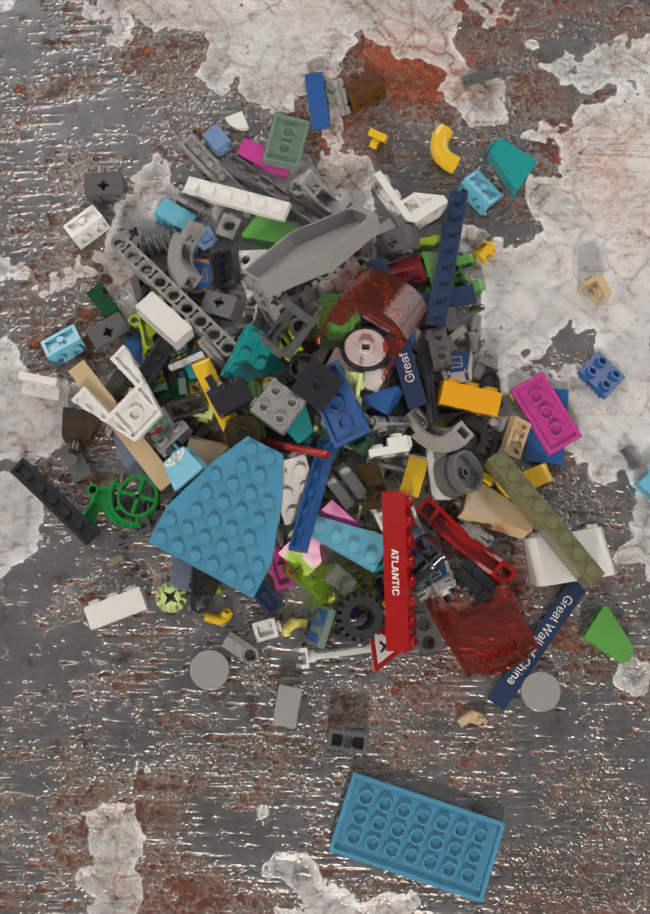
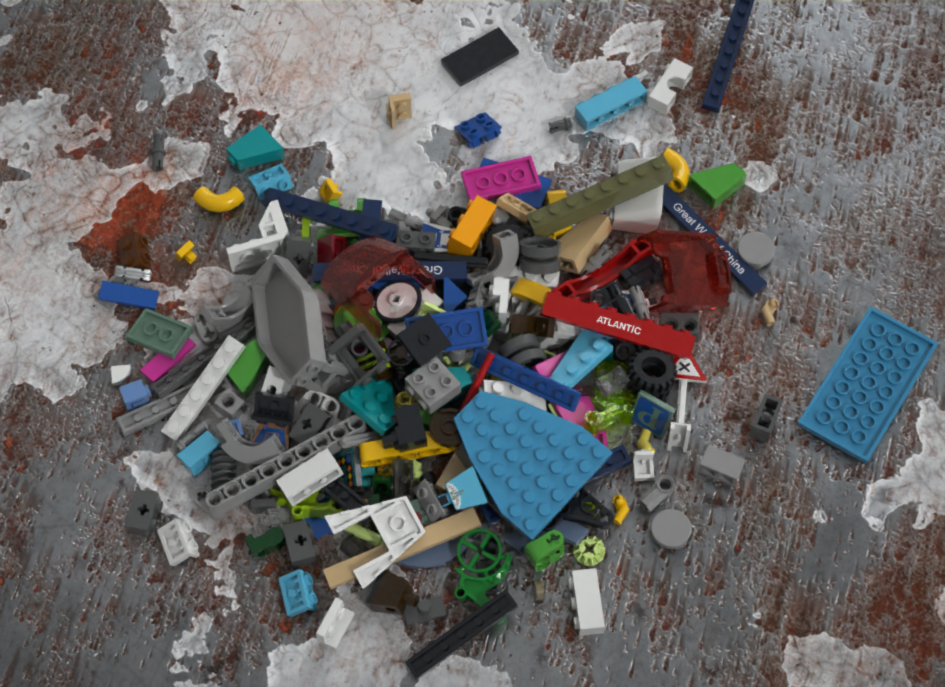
camera: 75 degrees left, 20 degrees down
none -> bright green piece [524,530,565,572]
none -> yellow cylinder [664,147,690,192]

